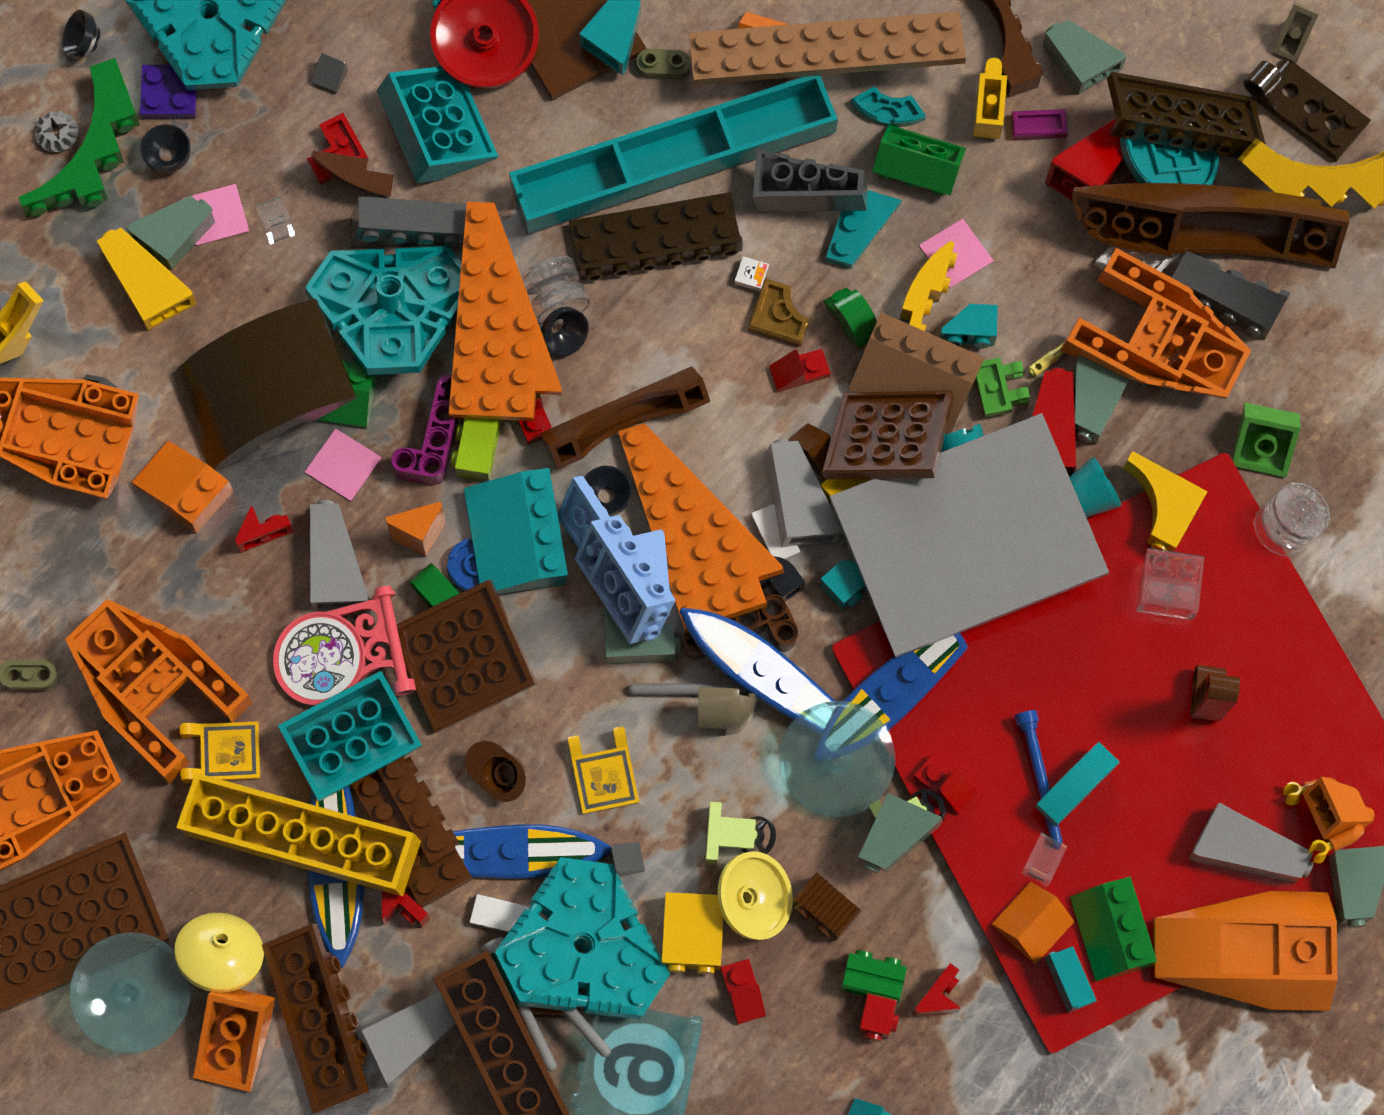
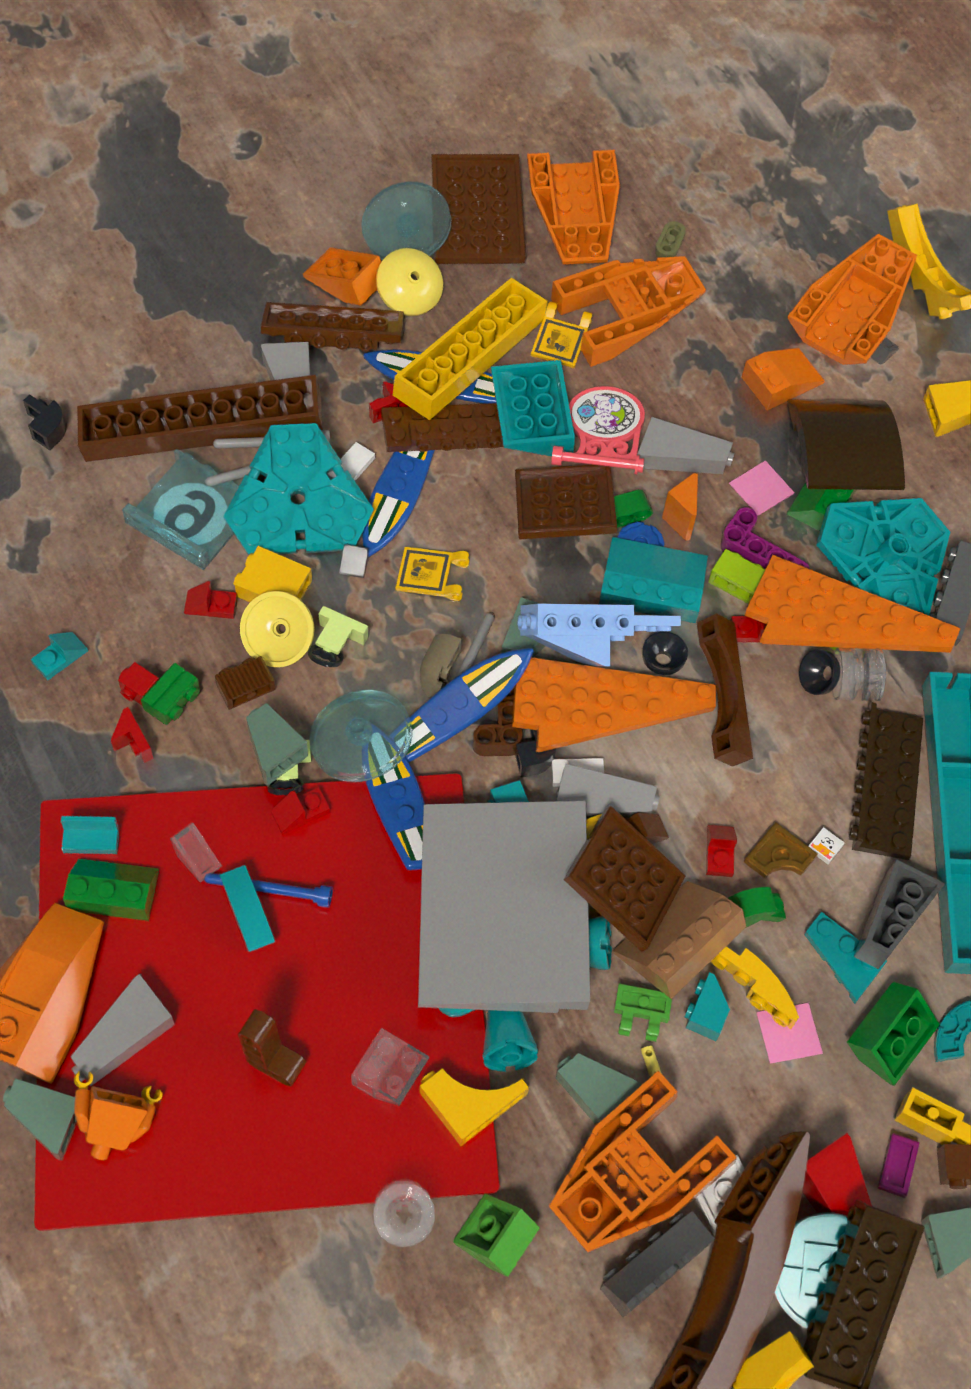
camera: 110 degrees right, 10 degrees down
red slope [235,506,294,553] -> none
reddish brown piece [465,741,526,802] -> none
orange slope [991,882,1074,965] -> none
red slope [1031,368,1076,476] -> none

